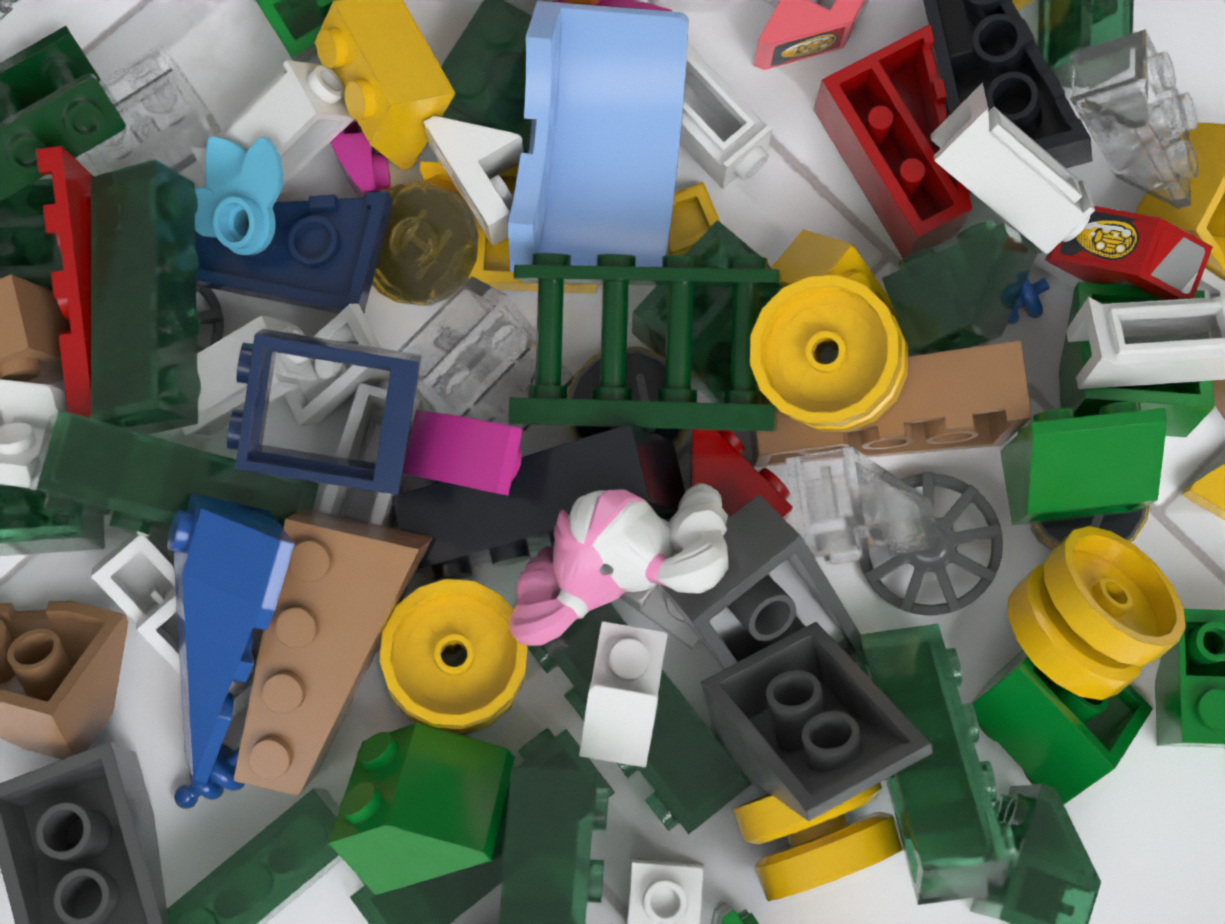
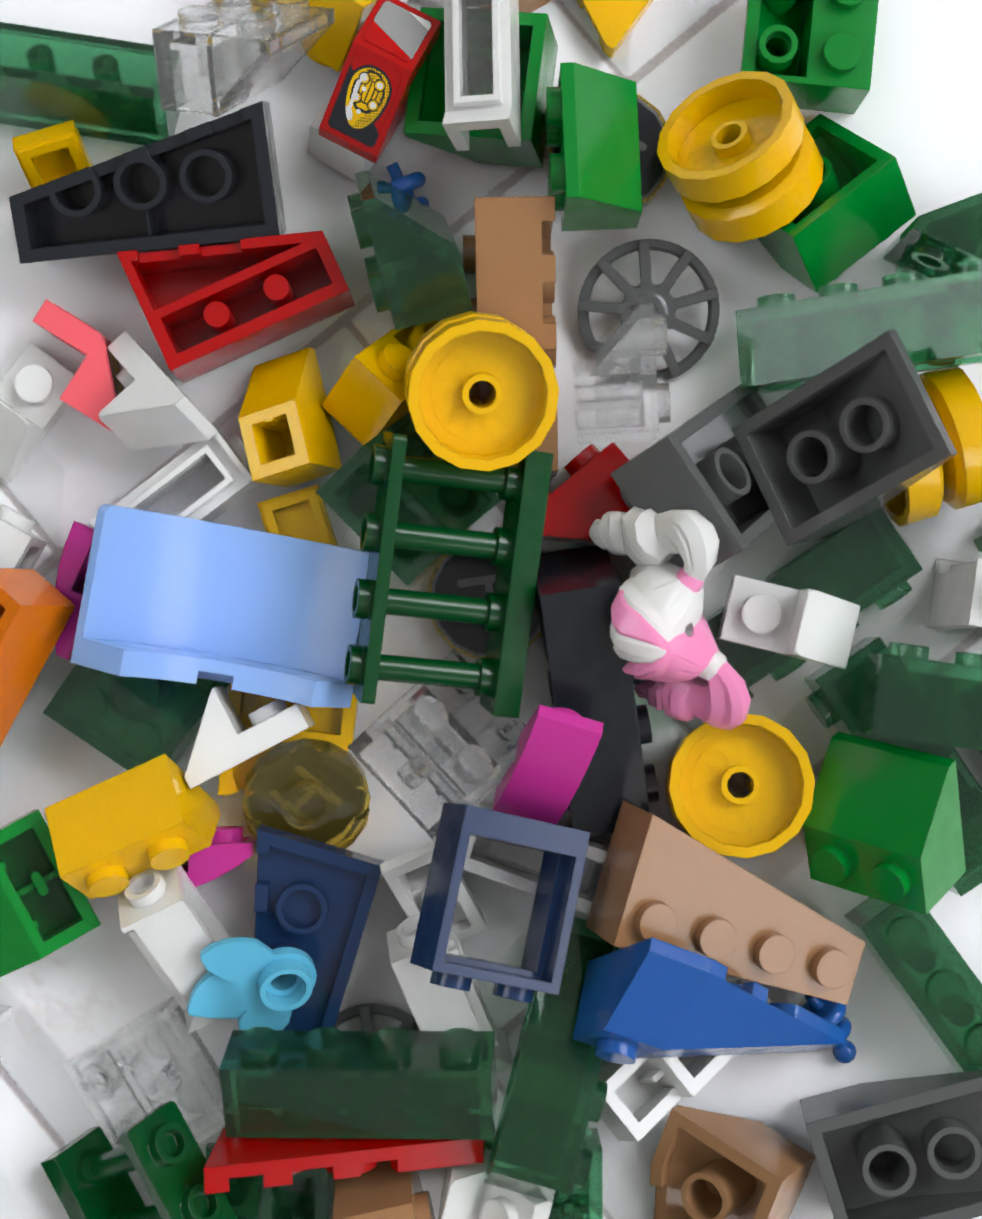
camera: 90 degrees left, 10 degrees up
white window [930,83,1095,255] -> none
none -> white slope [98,330,218,450]
none -> yellow slope [238,347,343,488]

